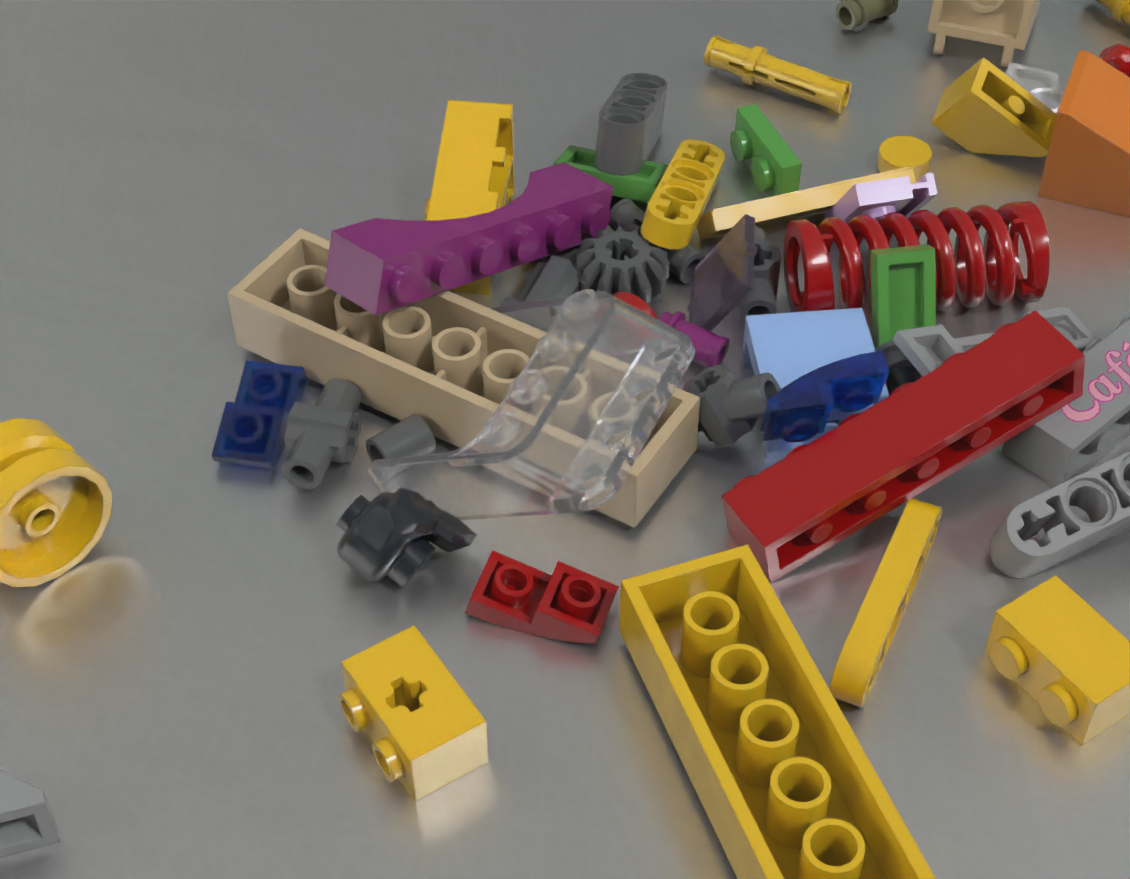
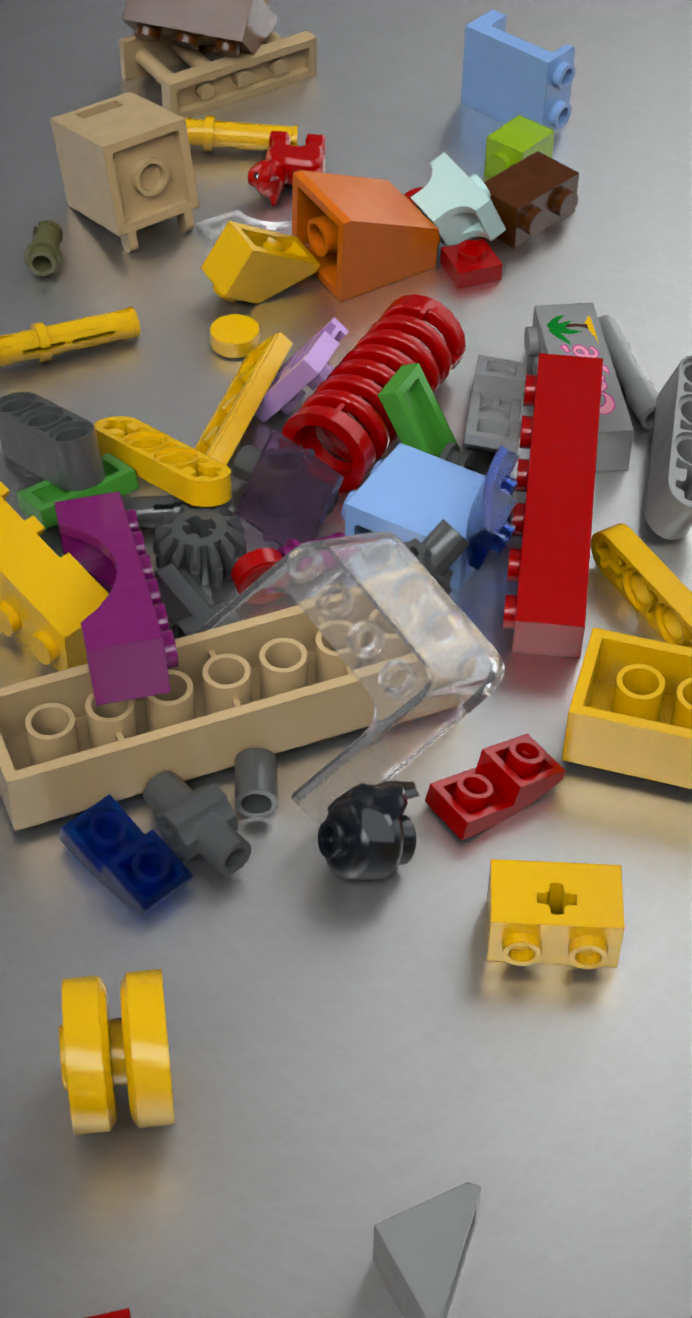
camera: 55 degrees left, 0 degrees up
bright green plate [730,104,802,197] -> none

